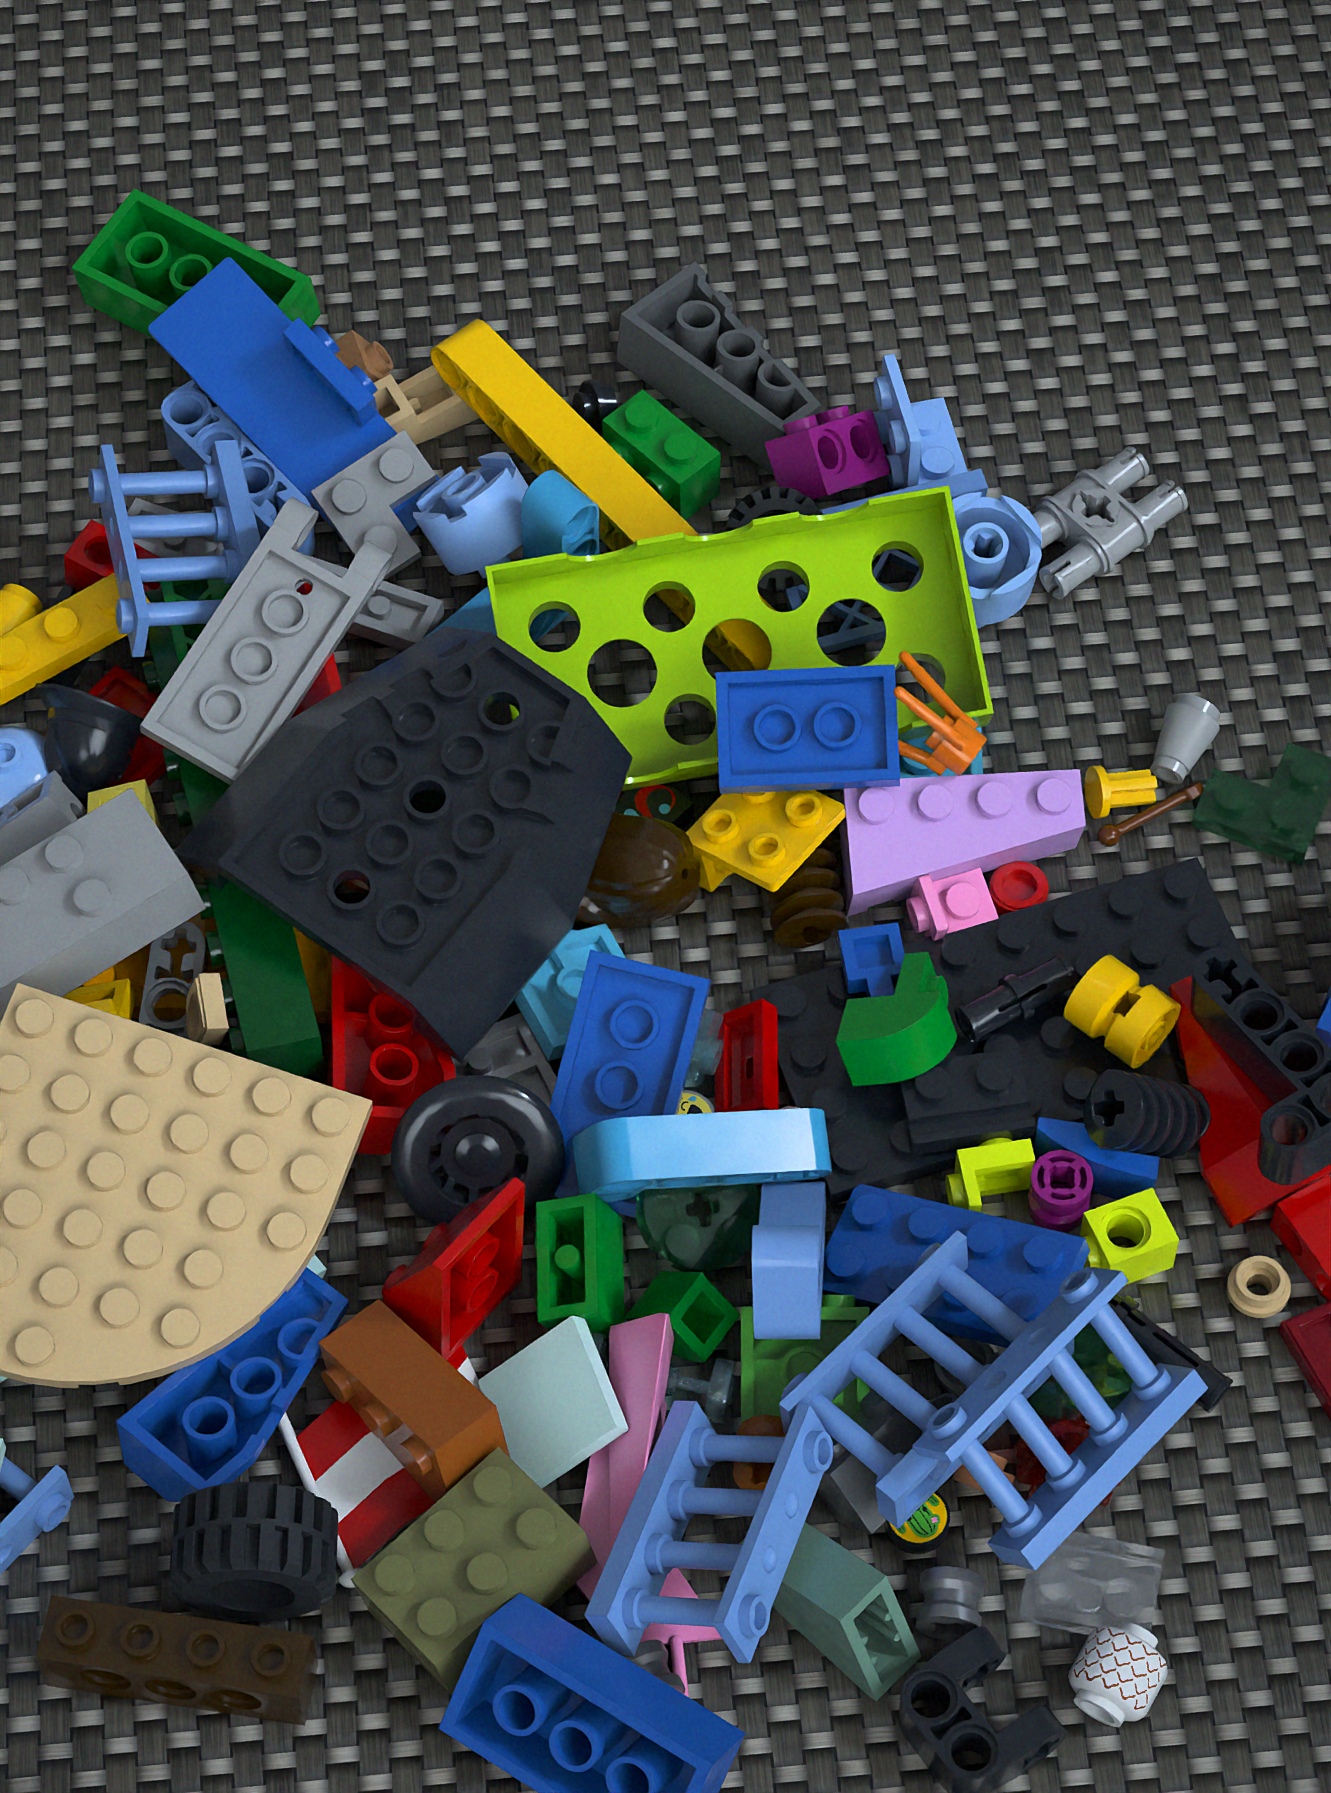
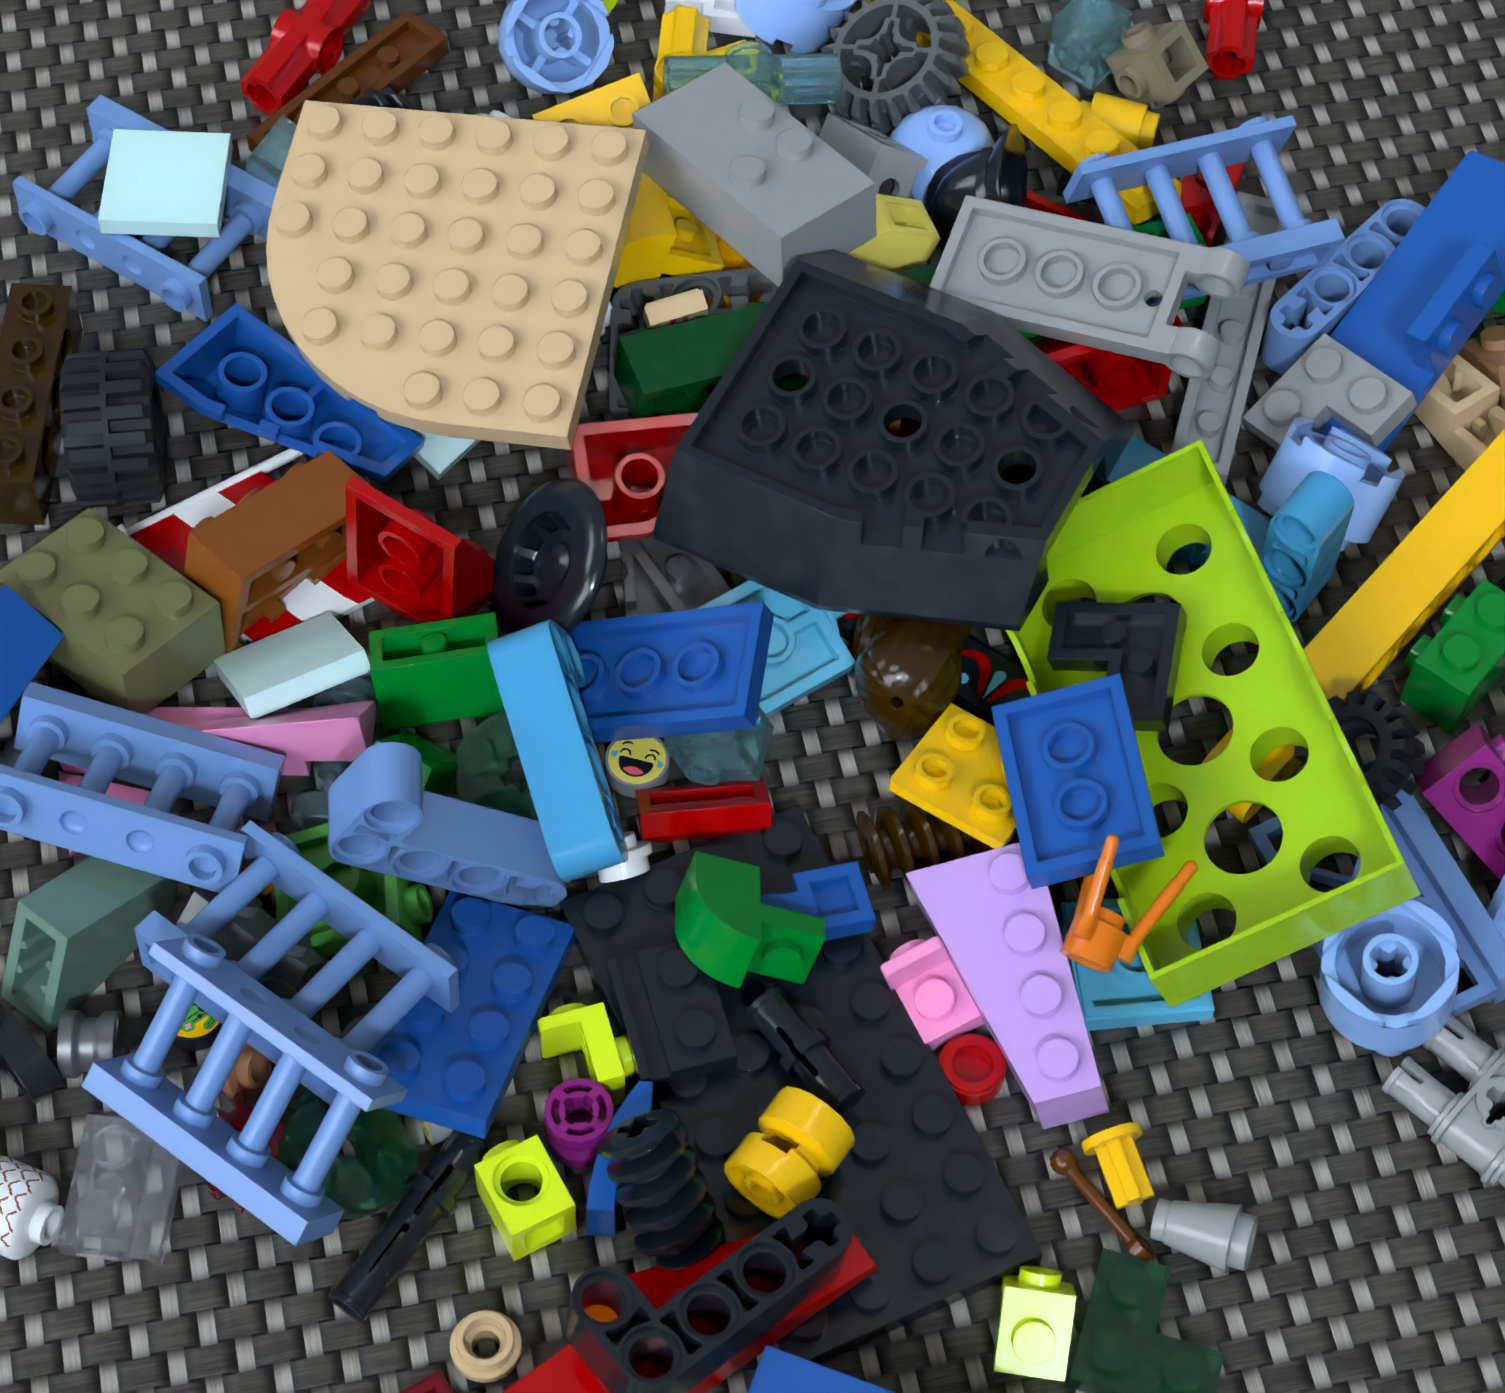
camera: 80 degrees right, 0 degrees up
none -> bracket [993,1266,1076,1382]
none -> black plate [1047,602,1187,732]

